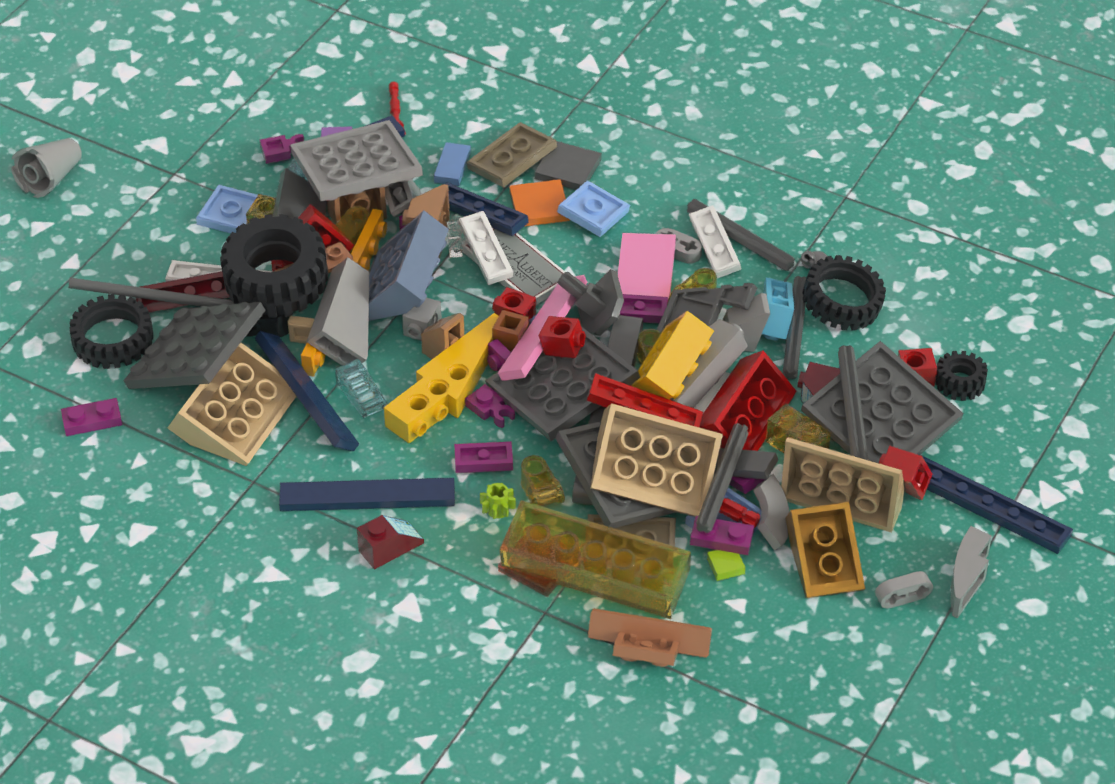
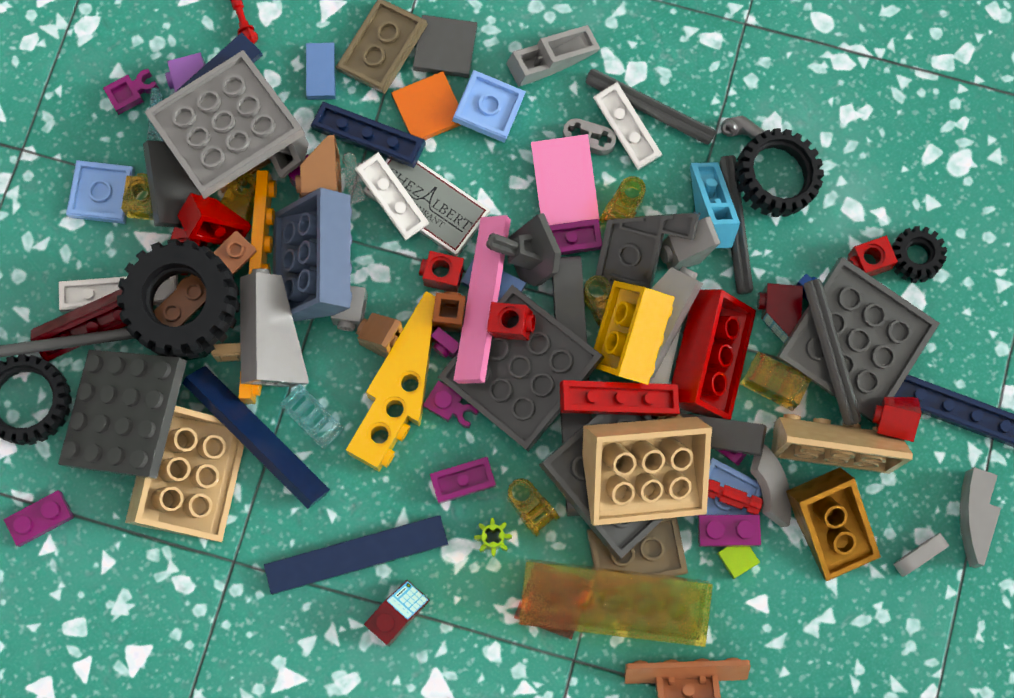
camera: 15 degrees left, 30 degrees up
dark grey axle [696,423,748,533] -> none
none -> light grey slope [506,25,600,87]

